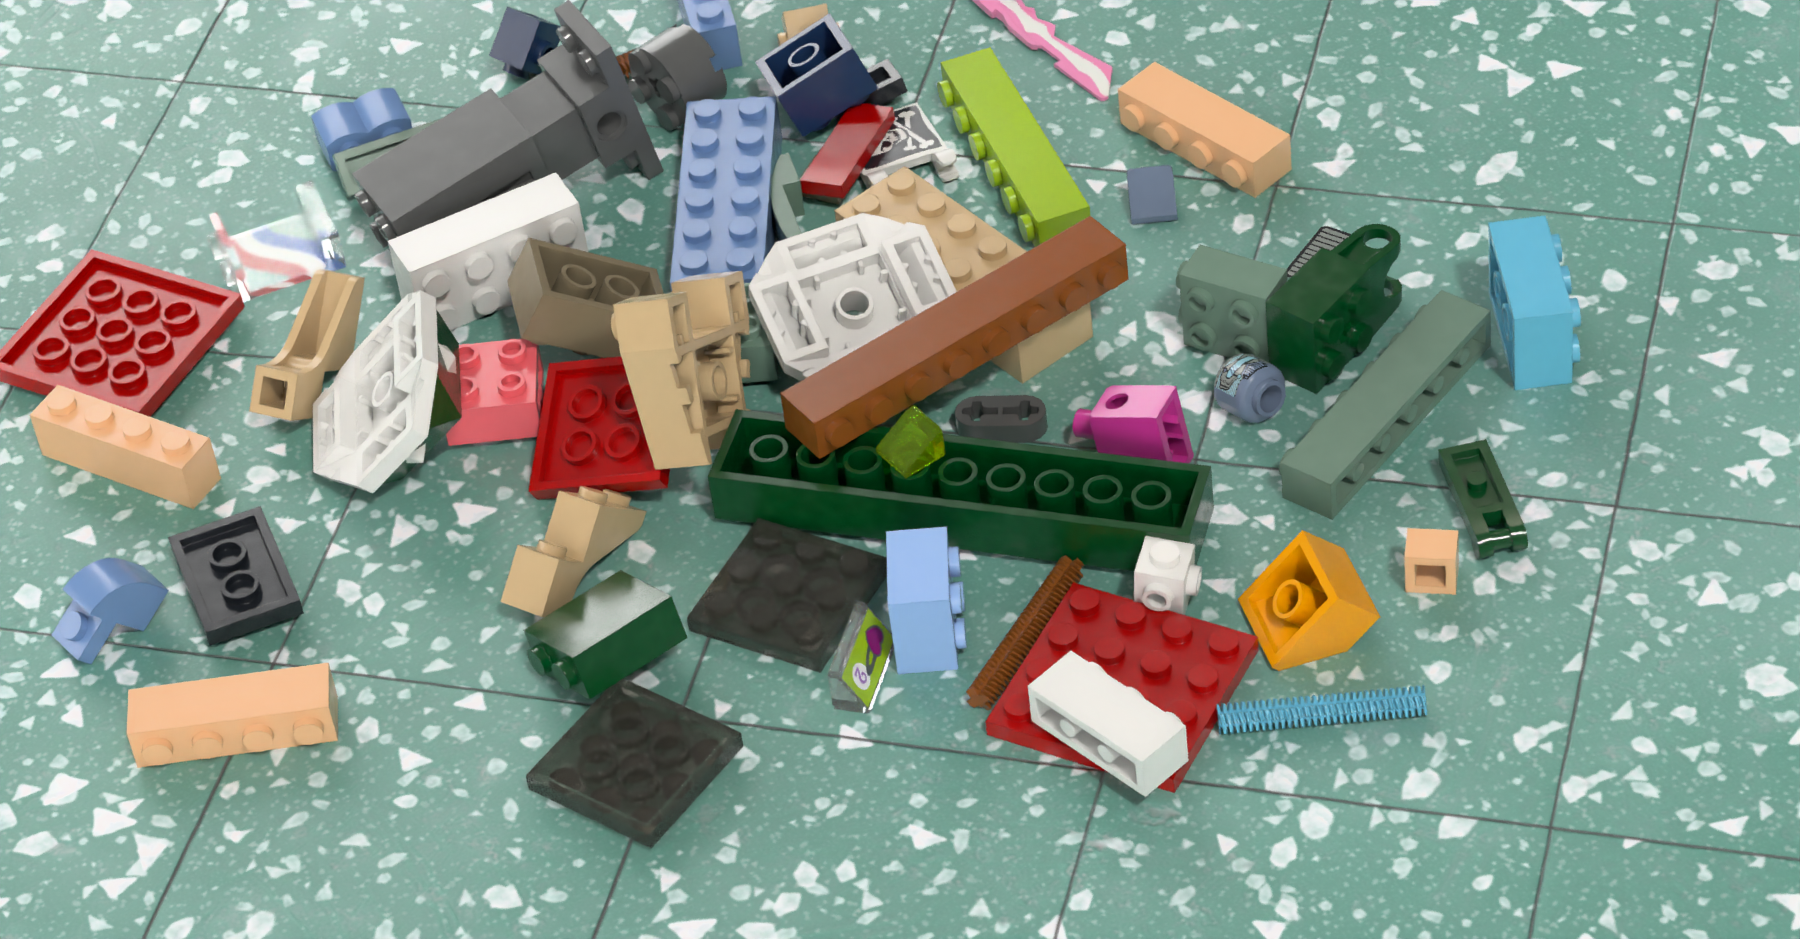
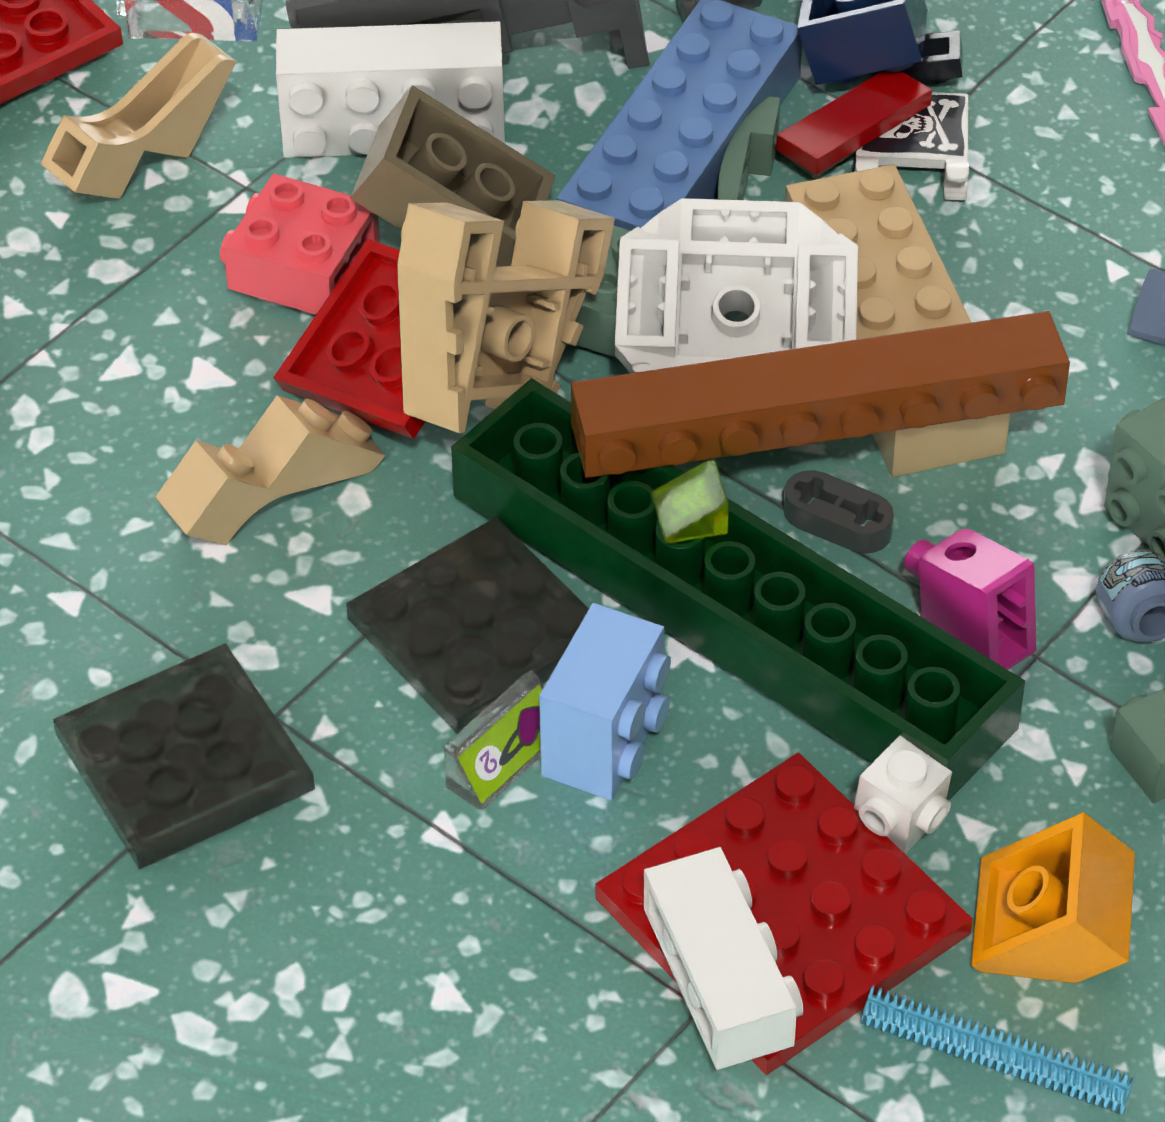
camera: 20 degrees right, 5 degrees up
white piece [313,290,462,493] -> none
dark green brick [523,570,688,699] -> none
lime brick [937,47,1091,247] -> none
dark orange axle [966,555,1084,710] -> none

